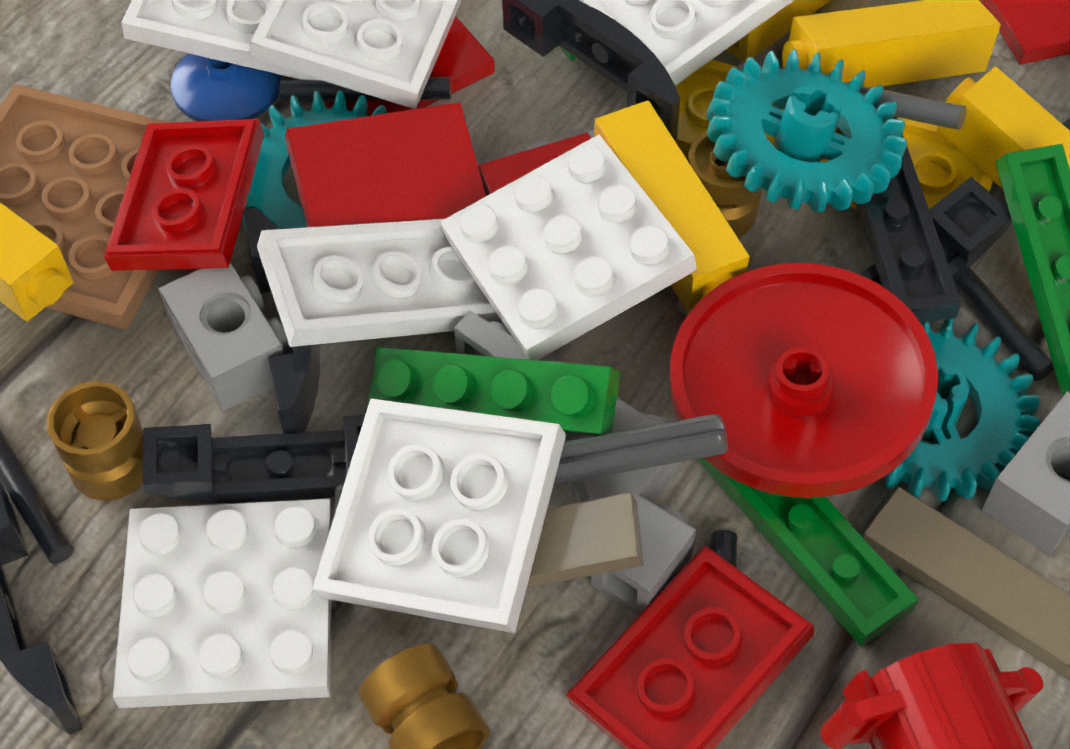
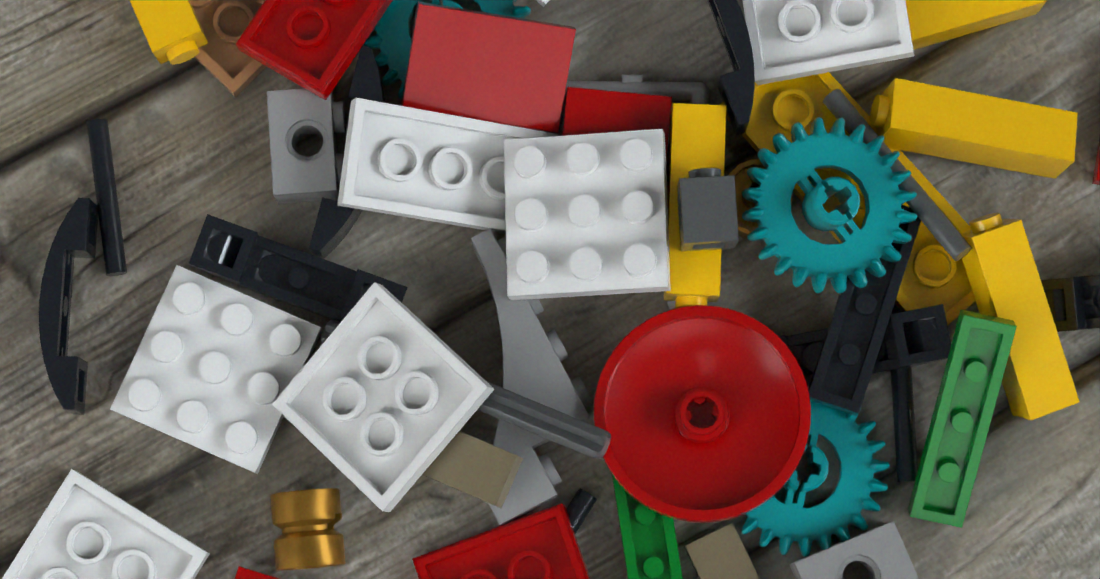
camera: 25 degrees right, 25 degrees up
pearl gold wheel [47,380,143,501] -> none
green plate [367,347,621,436] -> none
none -> dark grey brick [677,168,739,251]

